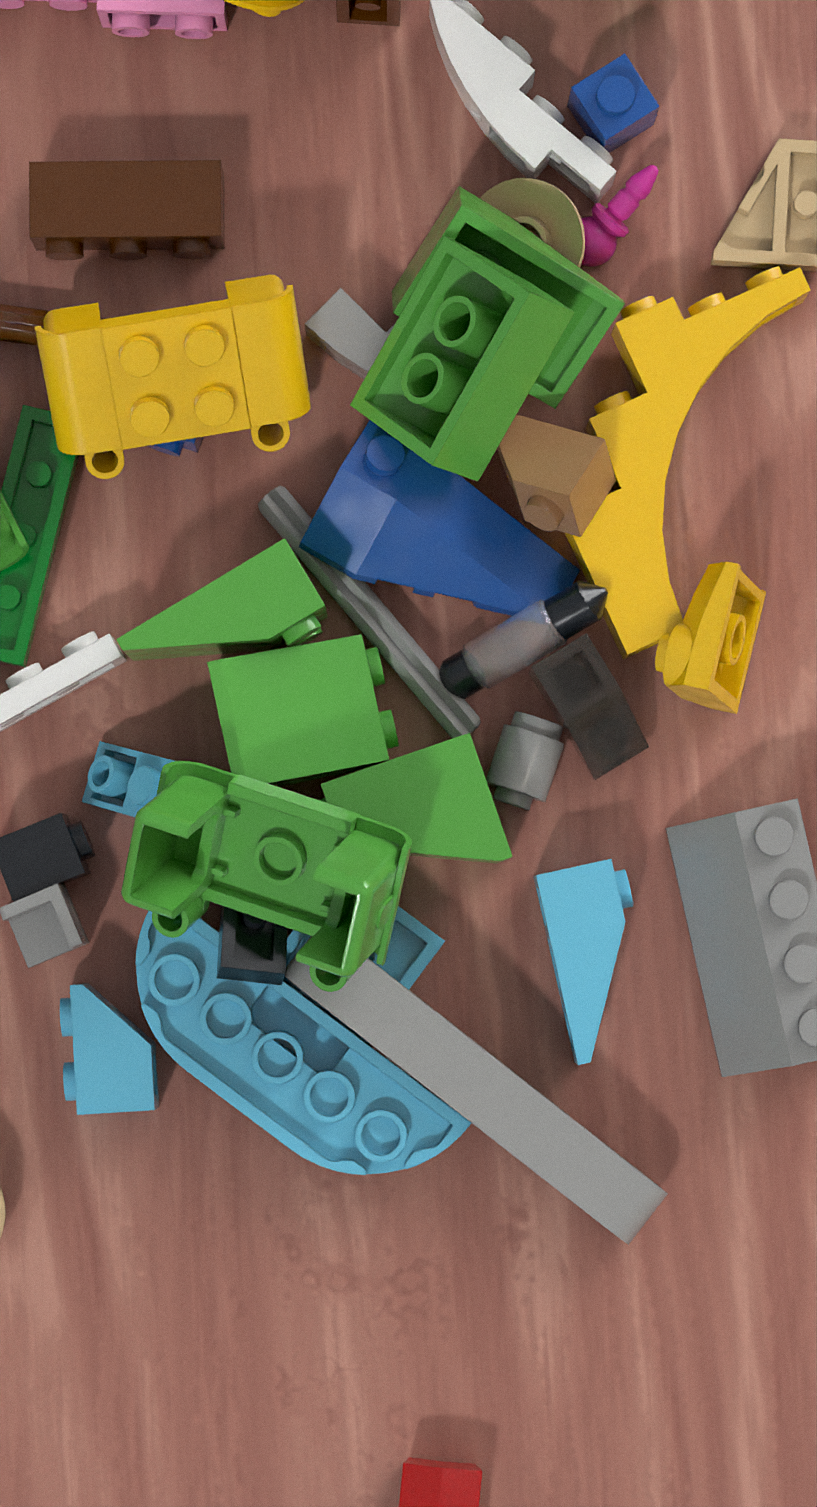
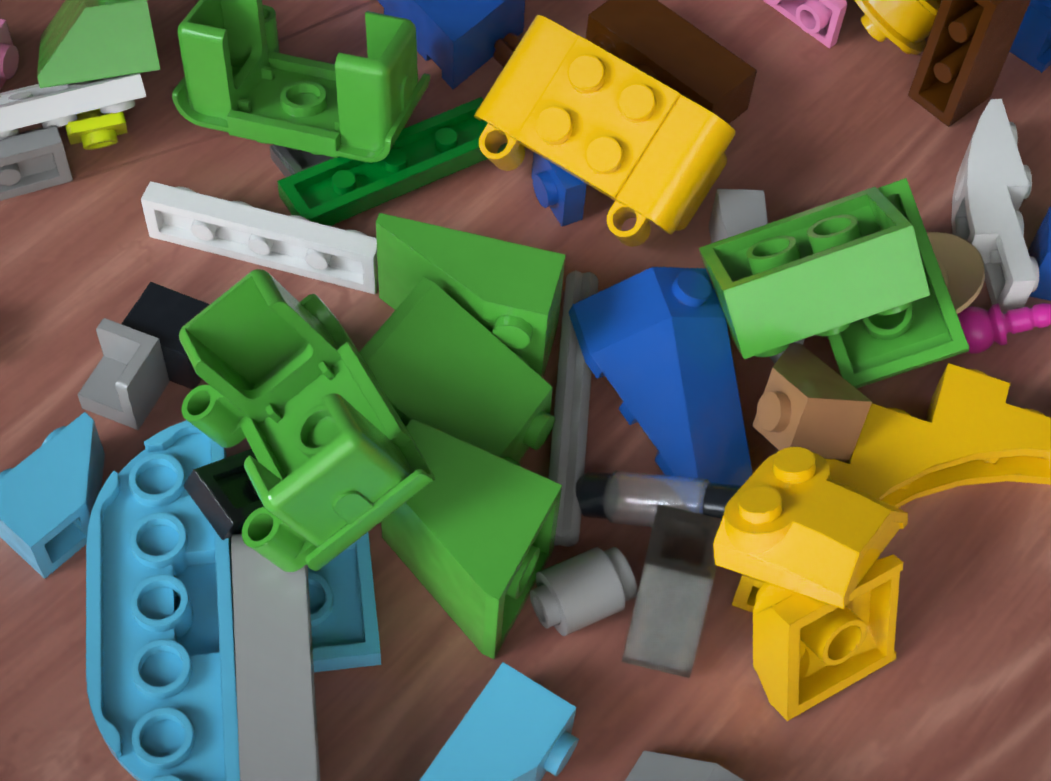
camera: 45 degrees right, 30 degrees down
none -> yellow slope [713,447,908,609]

